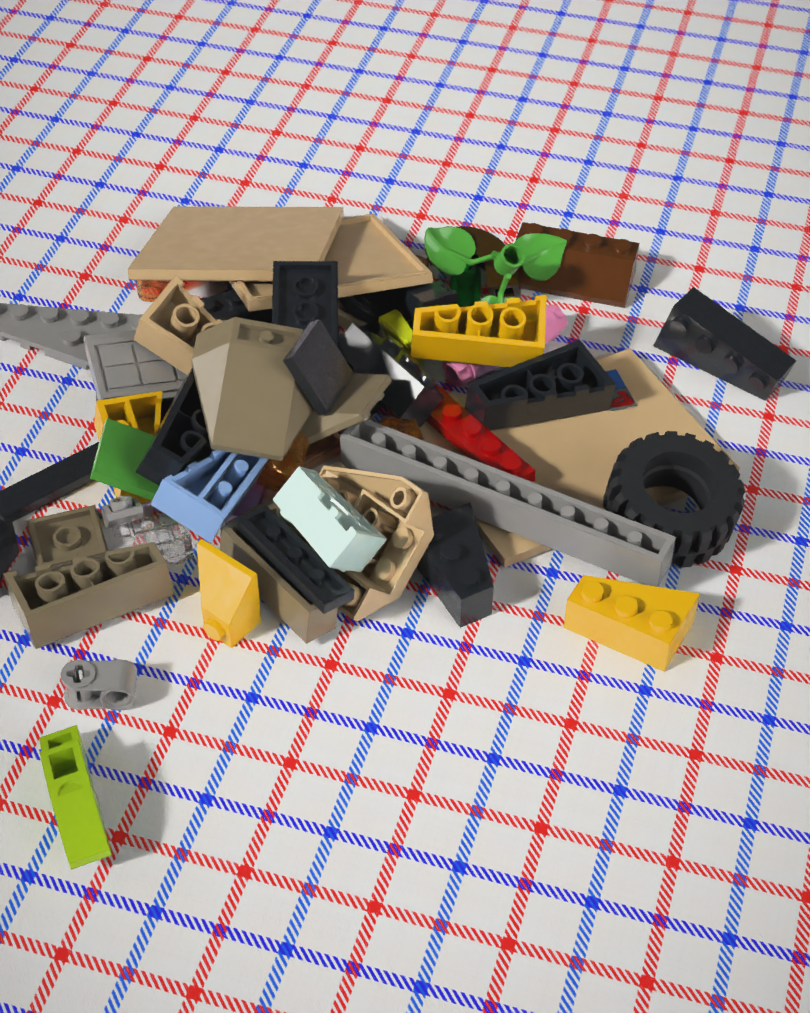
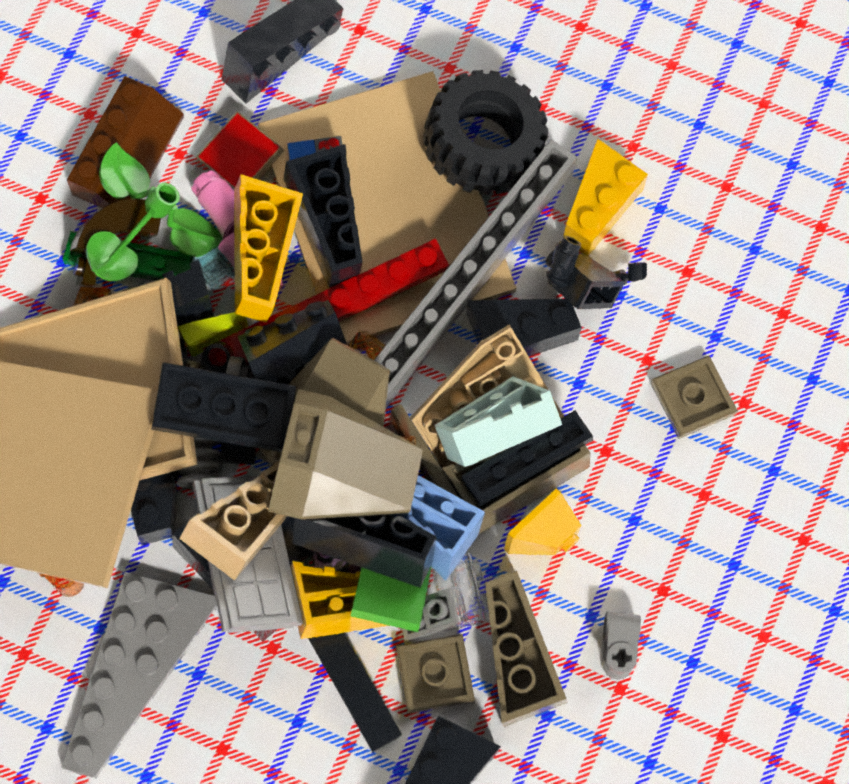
camera: 85 degrees left, 25 degrees up
lime slope [39,725,112,870] -> none
black tile [283,319,354,416] -> none
none -> red tile [196,111,284,189]
none -> black torso [546,235,647,309]
none -> dark tan tile [650,355,738,439]

